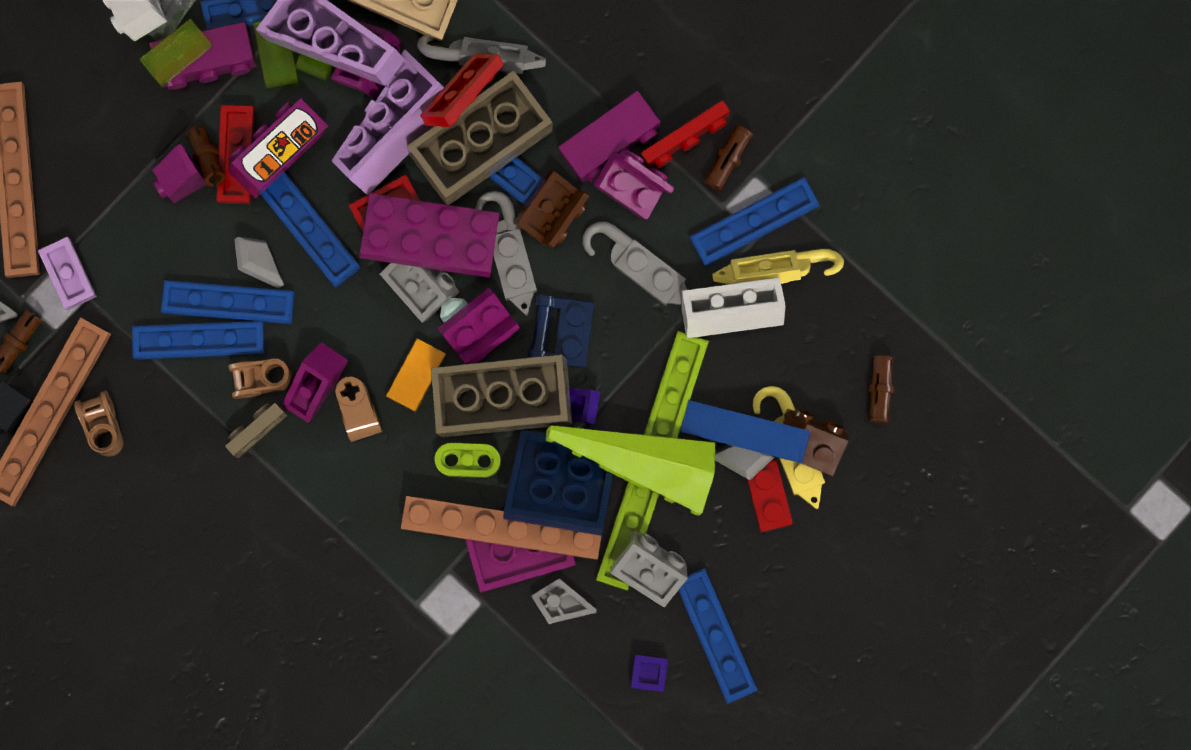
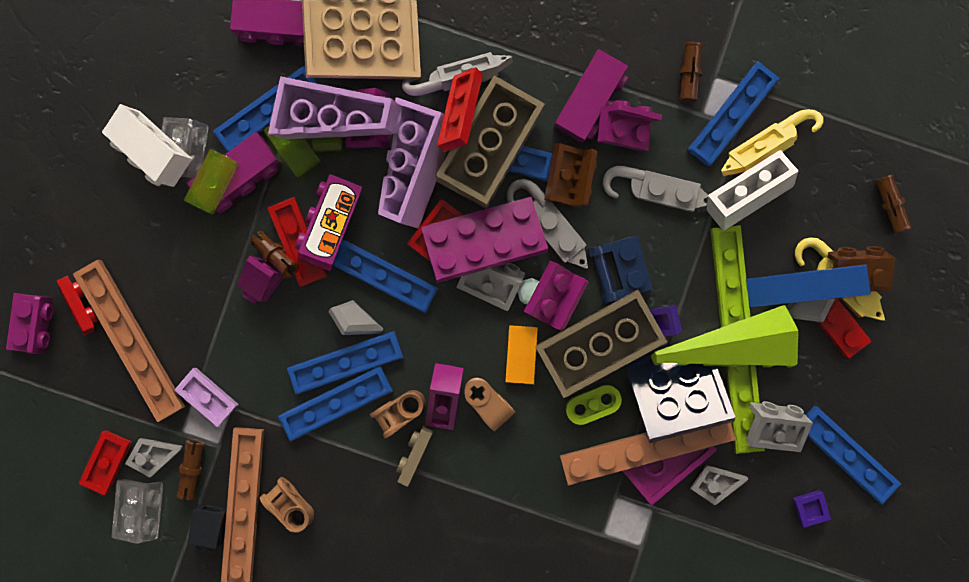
camera: 30 degrees left, 5 degrees up
red plate [641,100,730,169] -> none

